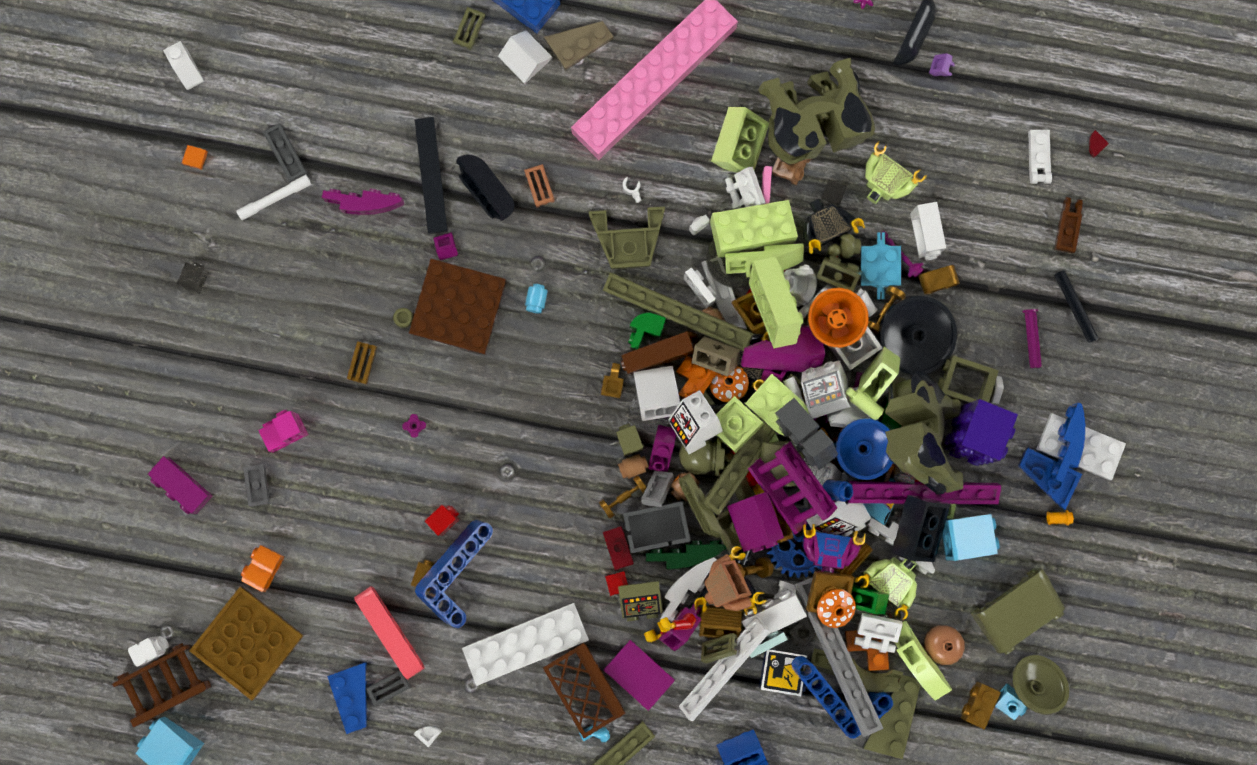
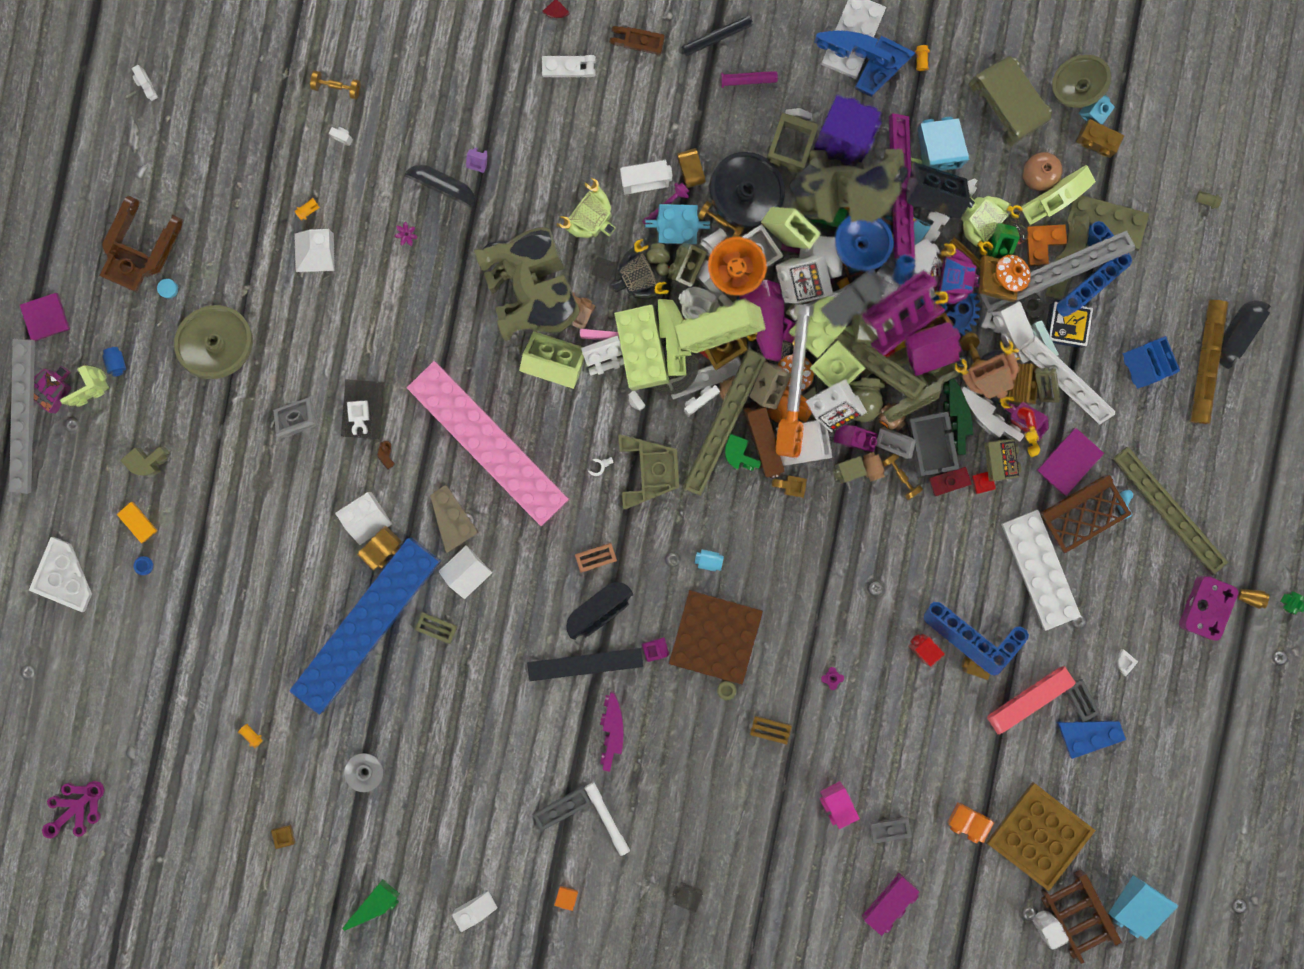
camera: 90 degrees left, 5 degrees up
yellowish green cylinder [845,387,884,420] -> none
white plate [854,613,903,653] -> none
none -> piece [776,304,814,458]

